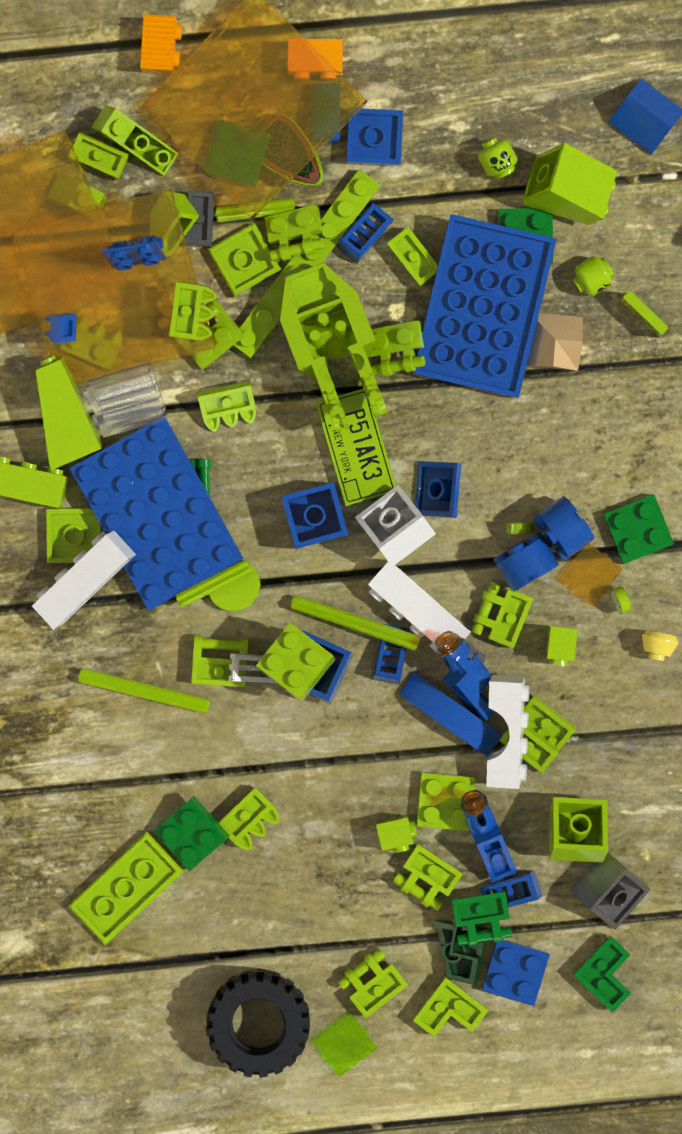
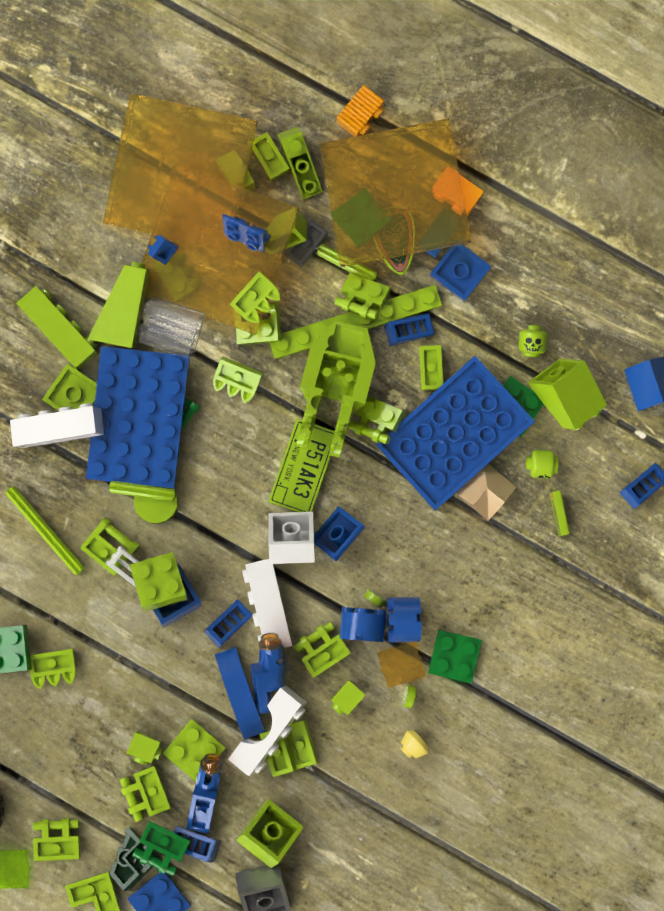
camera: 30 degrees right, 5 degrees down
lime tile [208,223,281,297] -> none
blue brick [281,482,348,549] -> none
lime axle [291,595,420,651] -> none

